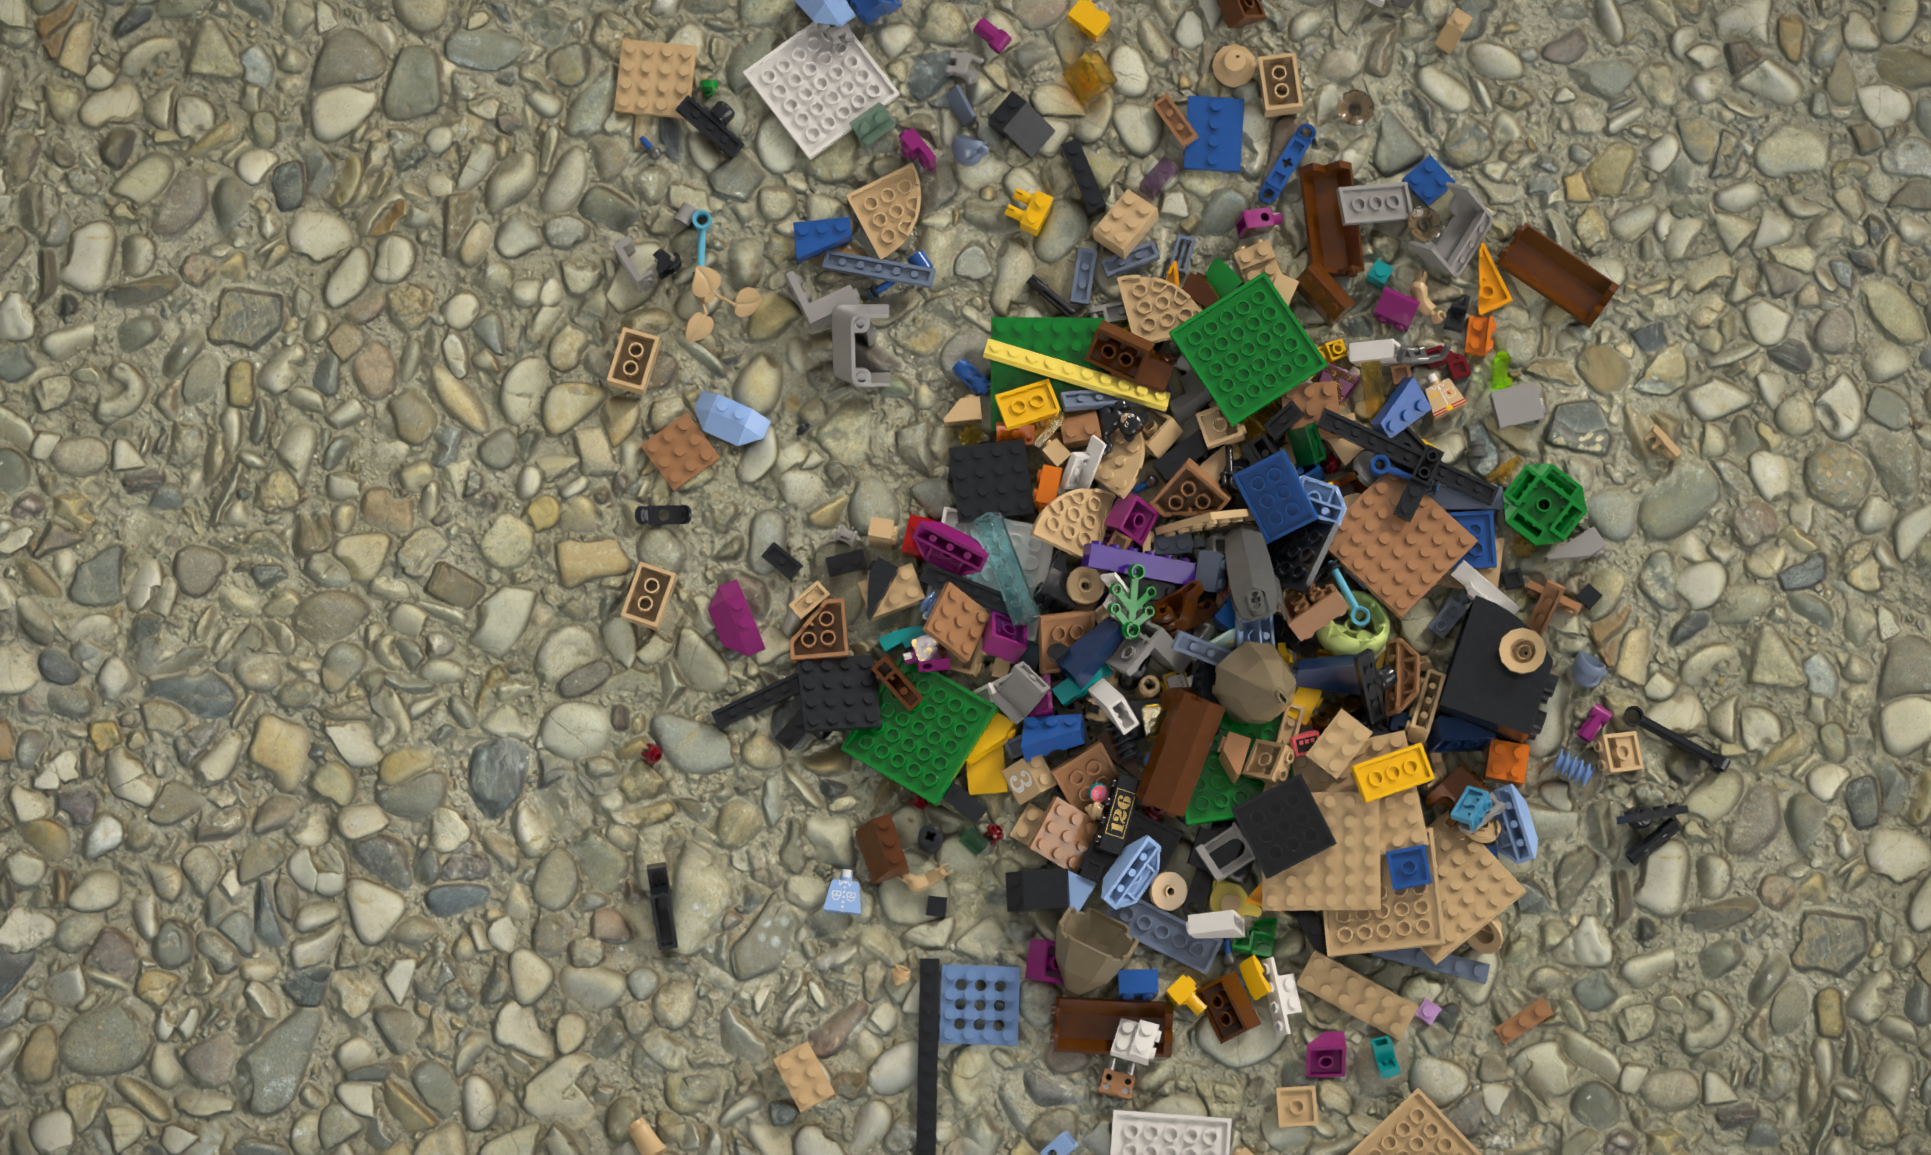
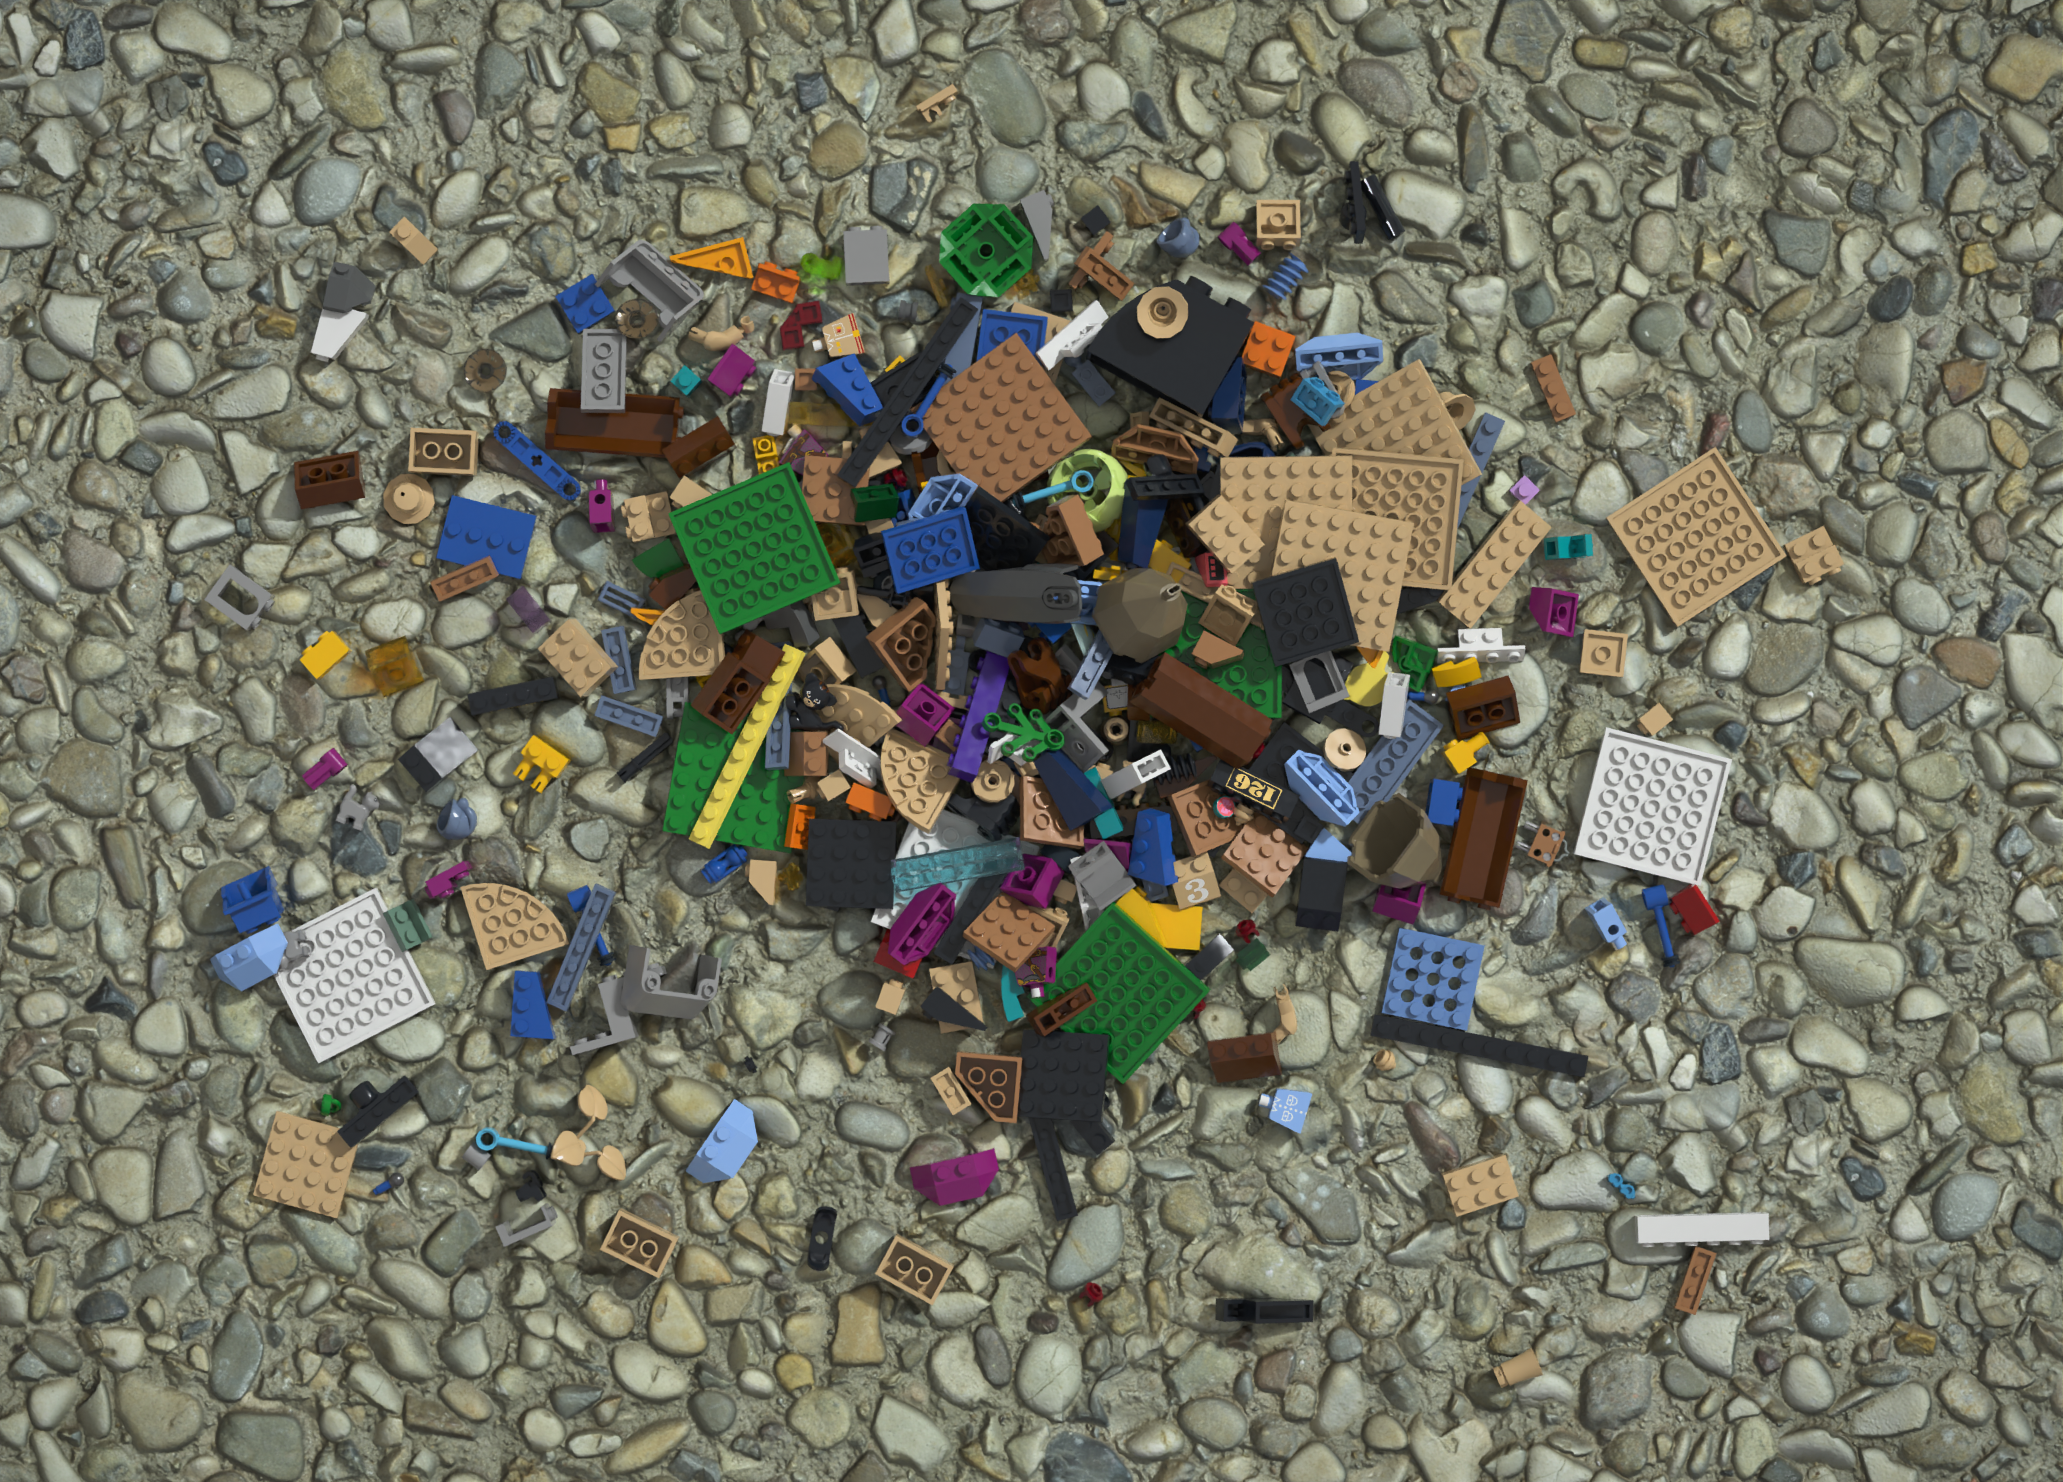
camera: 80 degrees left, 10 degrees up
medium nougat plate [640,412,720,492] -> none
black plate [761,542,803,581] -> none
black plate [826,549,867,577] -> none
black piece [918,824,943,854] -> none
black tile [926,896,947,918] -> none
sand blue slope [947,84,976,127] -> none
yellow plate [995,379,1061,431] -> none
clear yellow plate [1033,410,1065,448] -> none
black tile [1047,643,1071,665] -> none
white plate [1110,1018,1162,1066] -> none
tan tile [1220,894,1240,912] -> none
black plate [1263,400,1305,441] -> none
yellow tile [1350,743,1435,804] -> none
blue plate [1386,844,1432,891] -> none
black slope [1393,444,1445,523] -> none
dark grey piece [1396,342,1452,365] -> none
black slope [1443,296,1470,333] -> none
reddish brown panel [1496,222,1619,328] -> none
black piece [1623,706,1731,773] -> none

